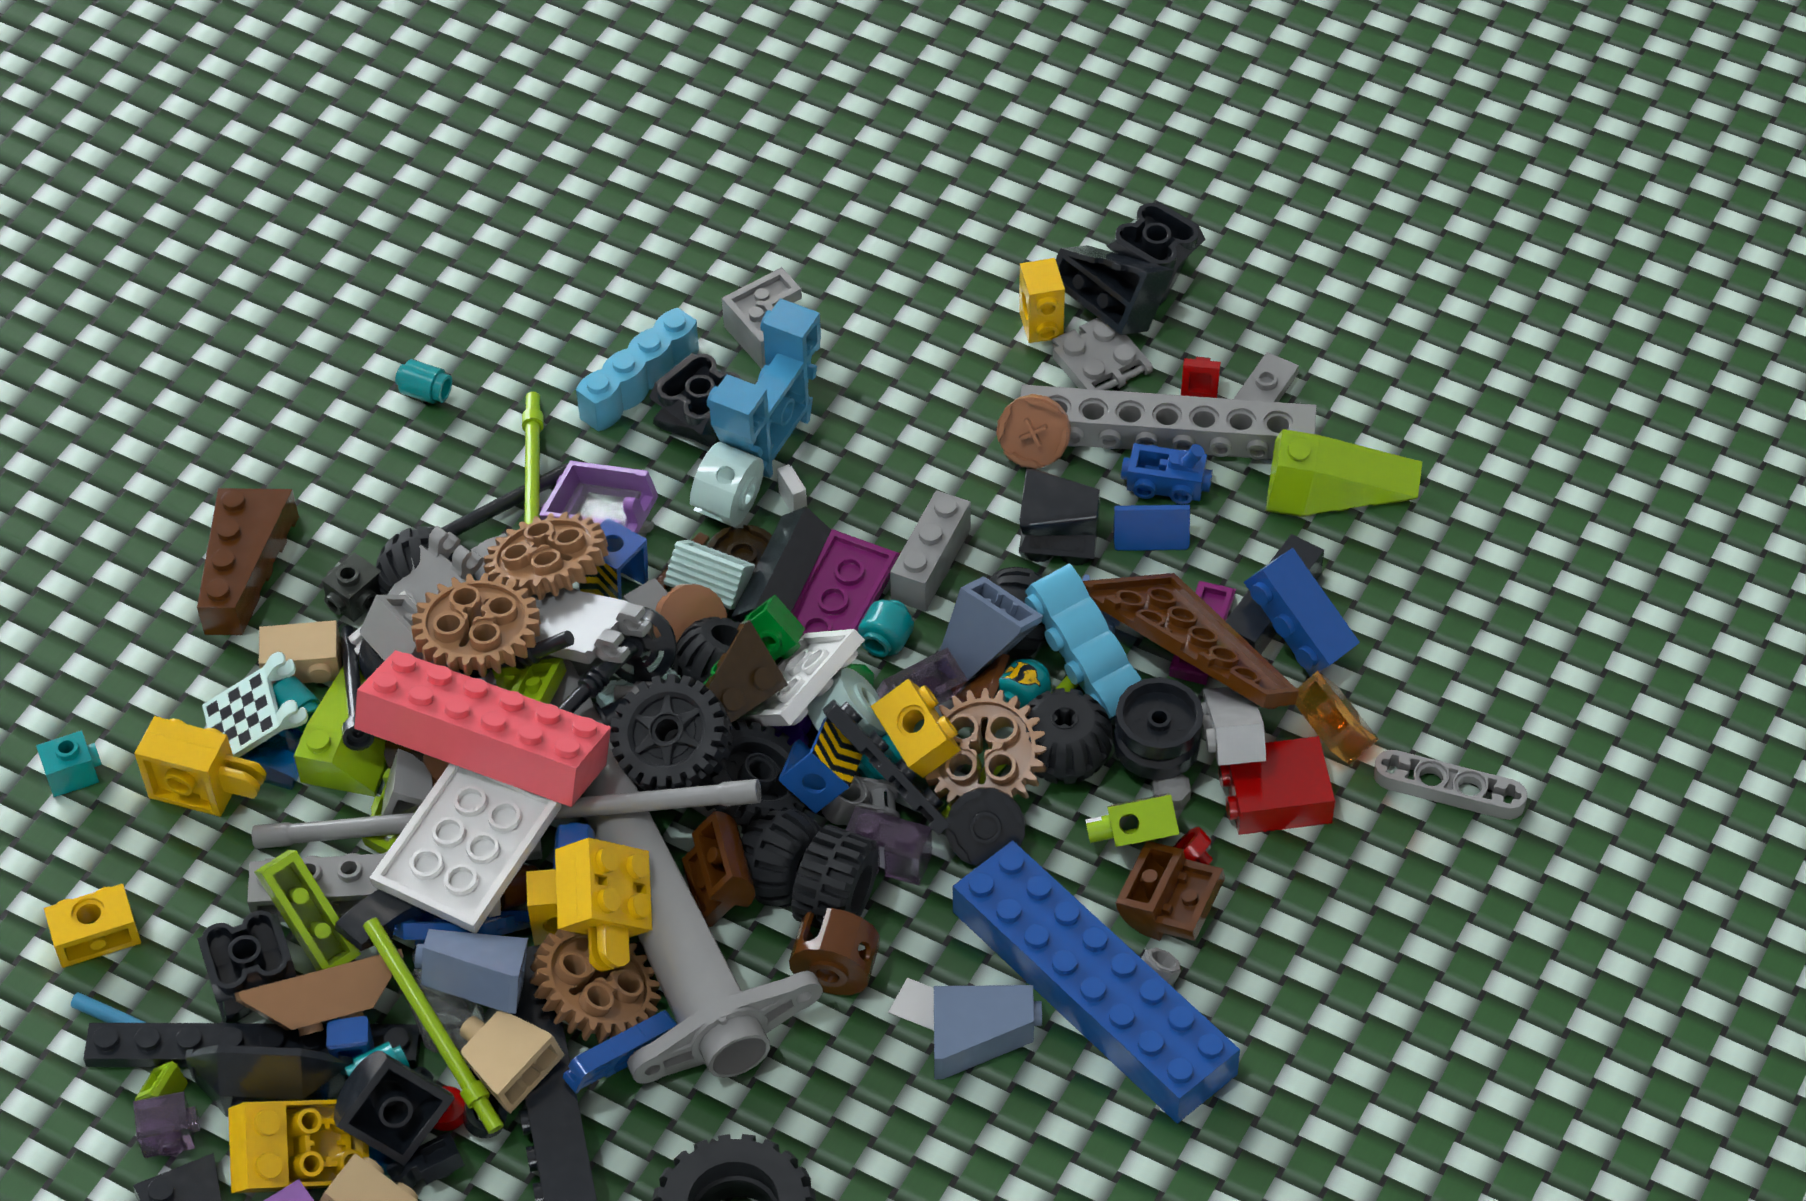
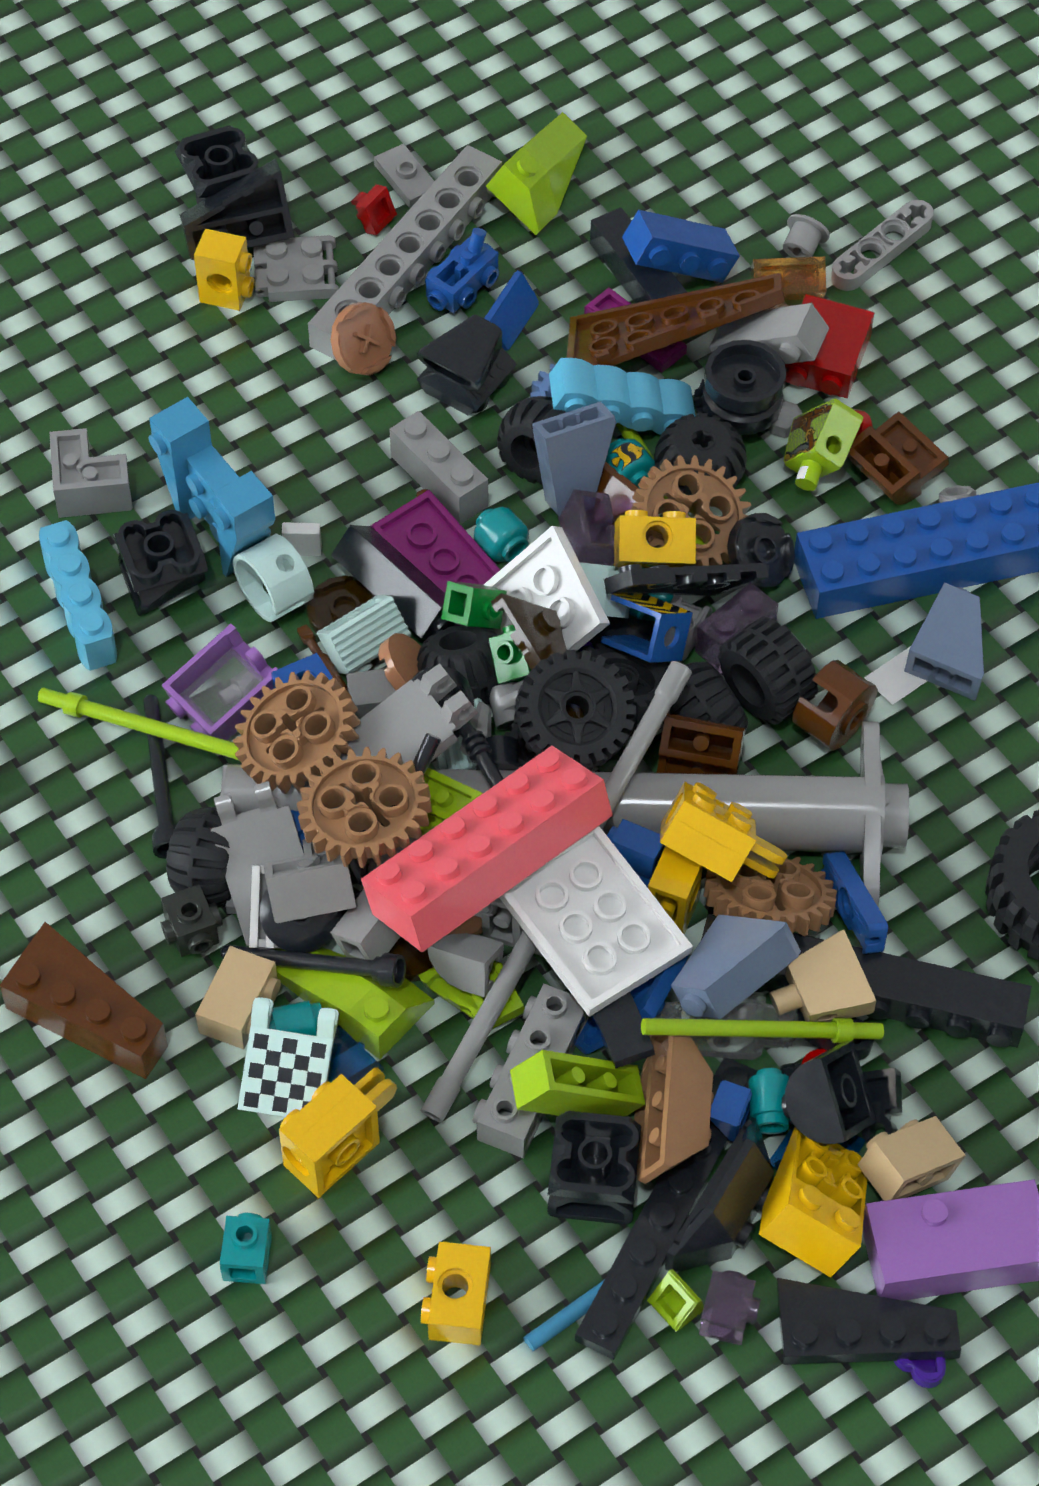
camera: 65 degrees left, 5 degrees up
none -> light grey piece [783,214,830,261]

